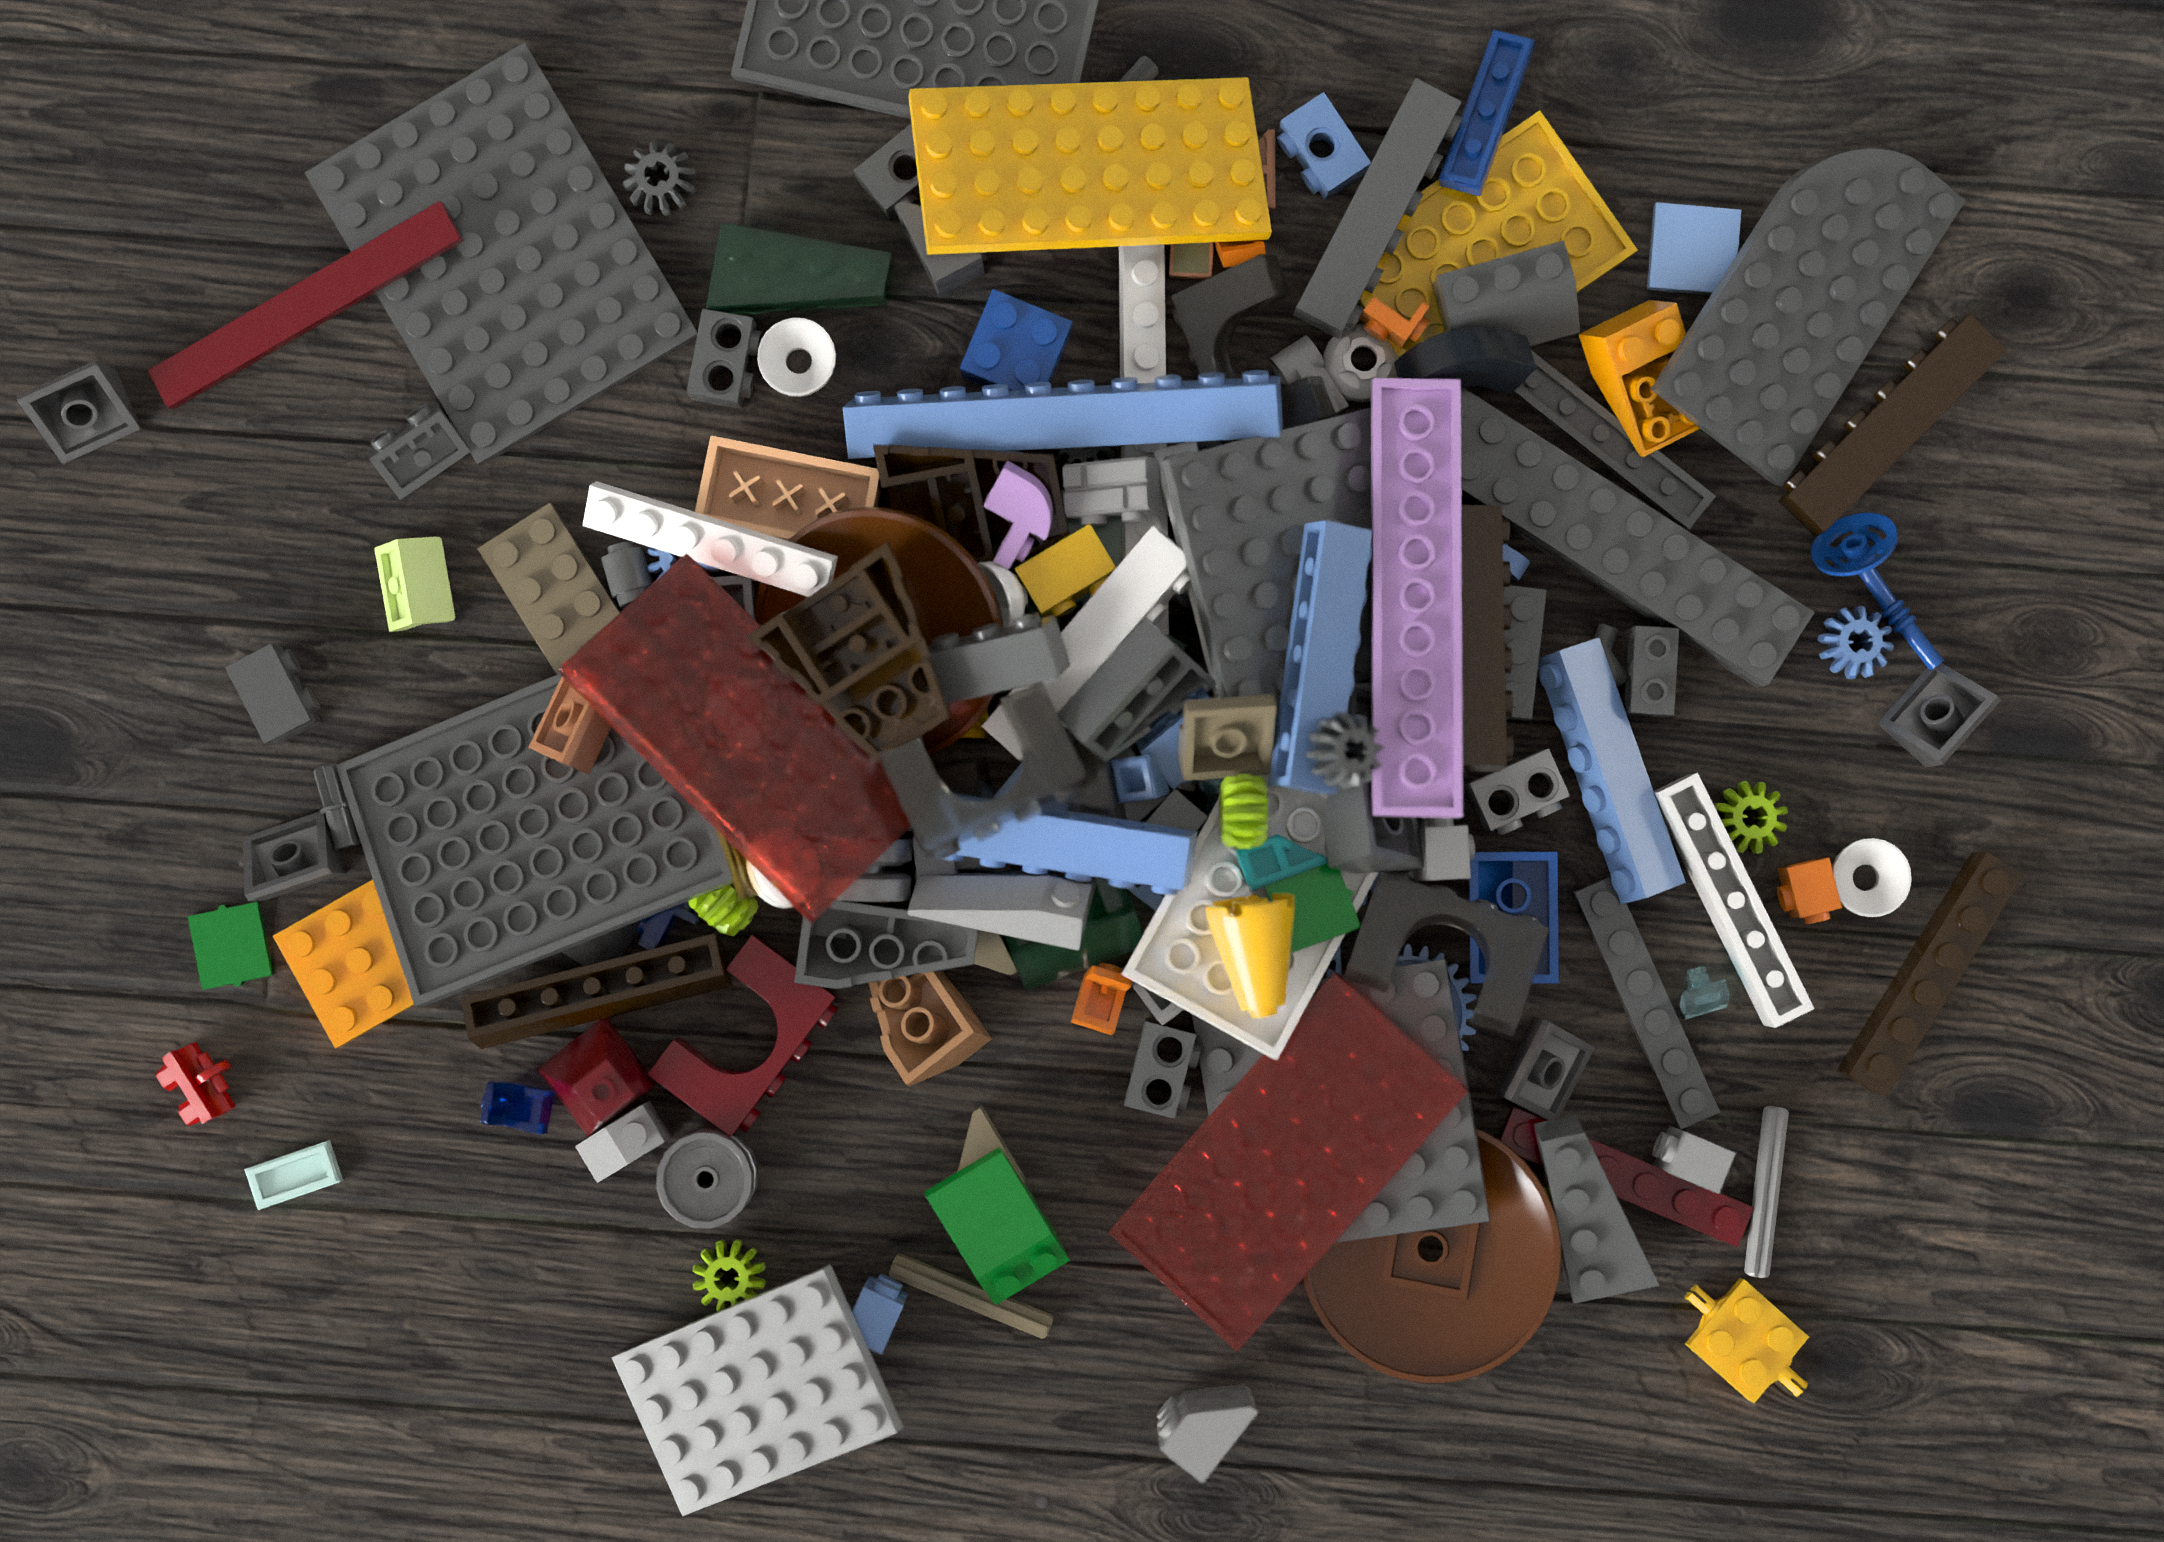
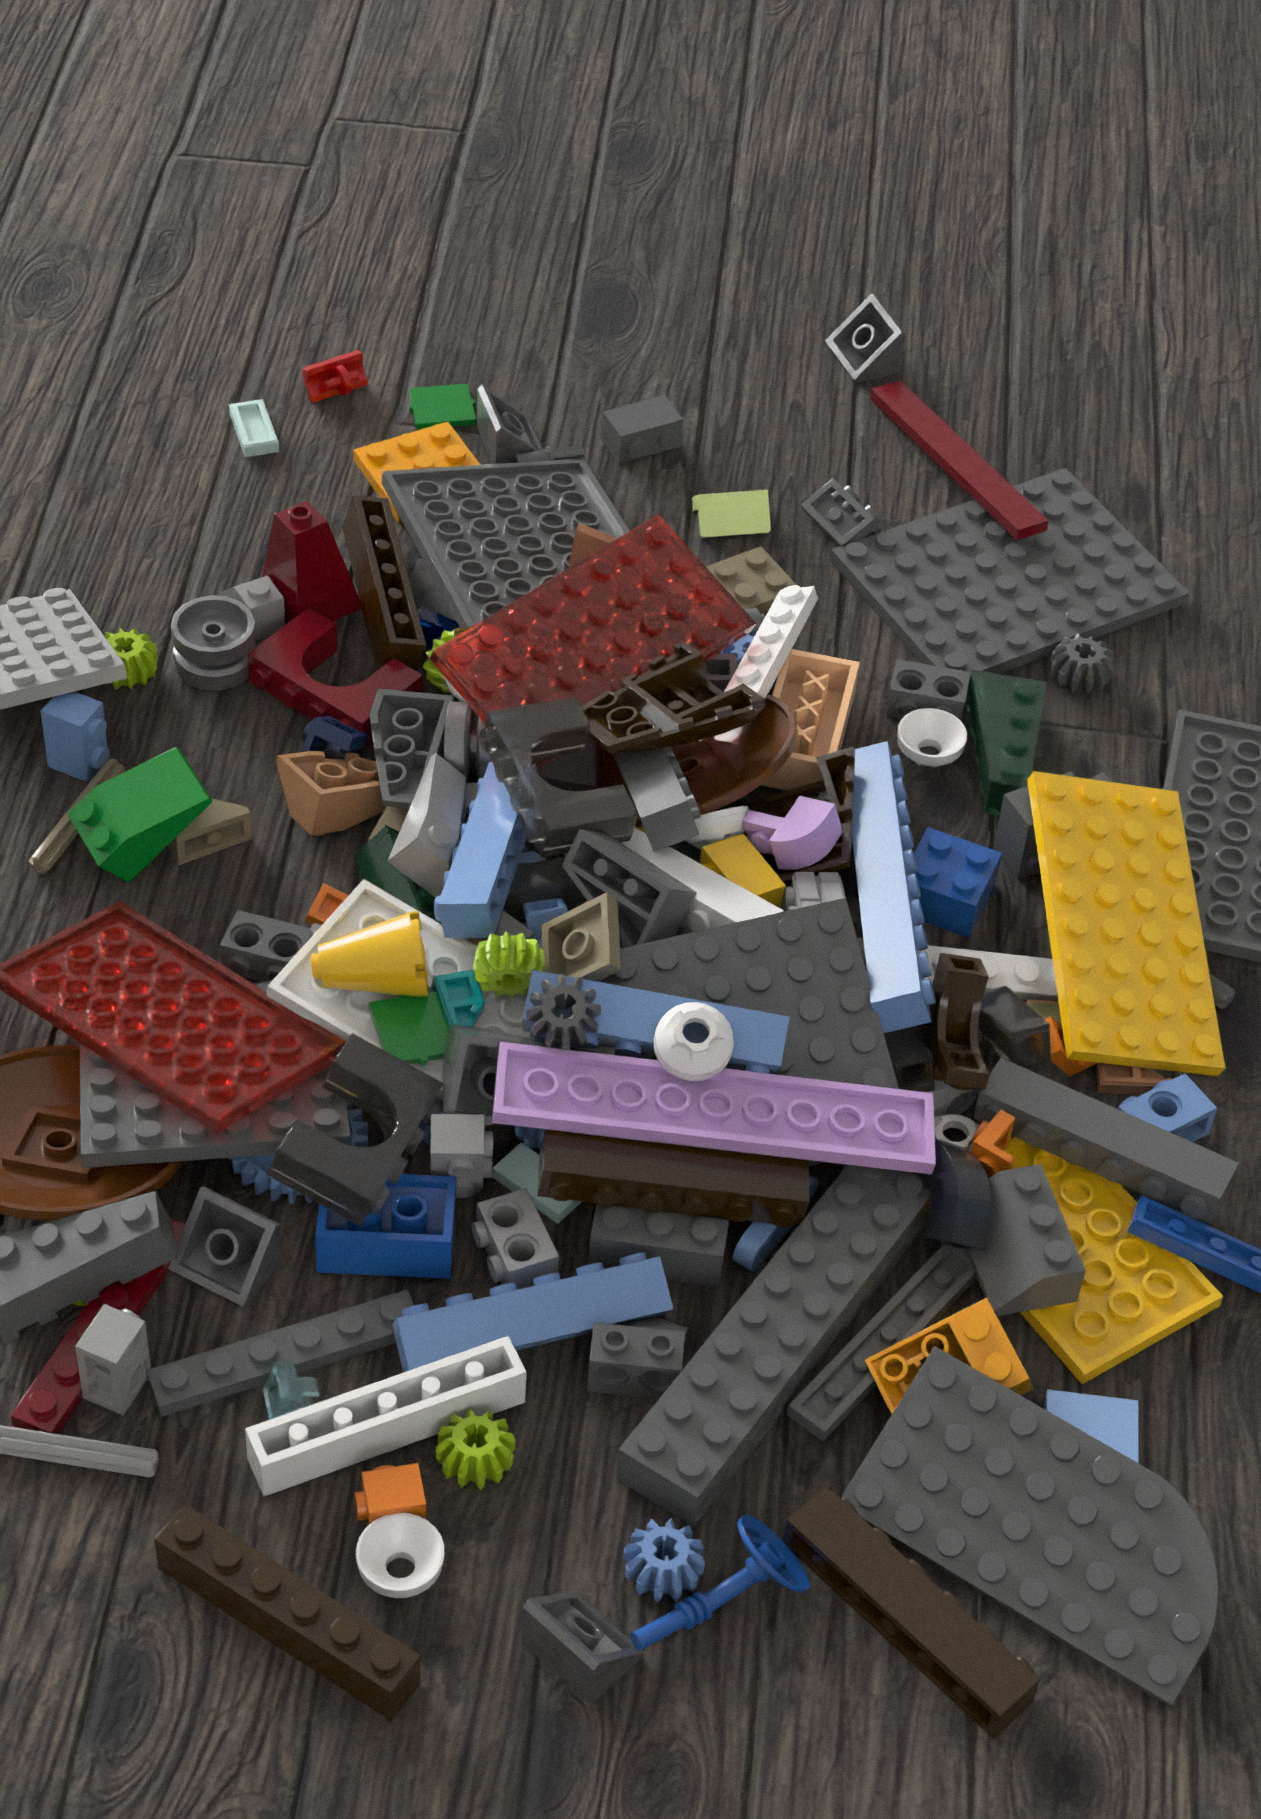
camera: 85 degrees right, 40 degrees down
none -> dark blue bracket [301,716,369,754]
none -> white piece [653,1002,734,1081]
none -> dark brown arch [927,953,990,1090]

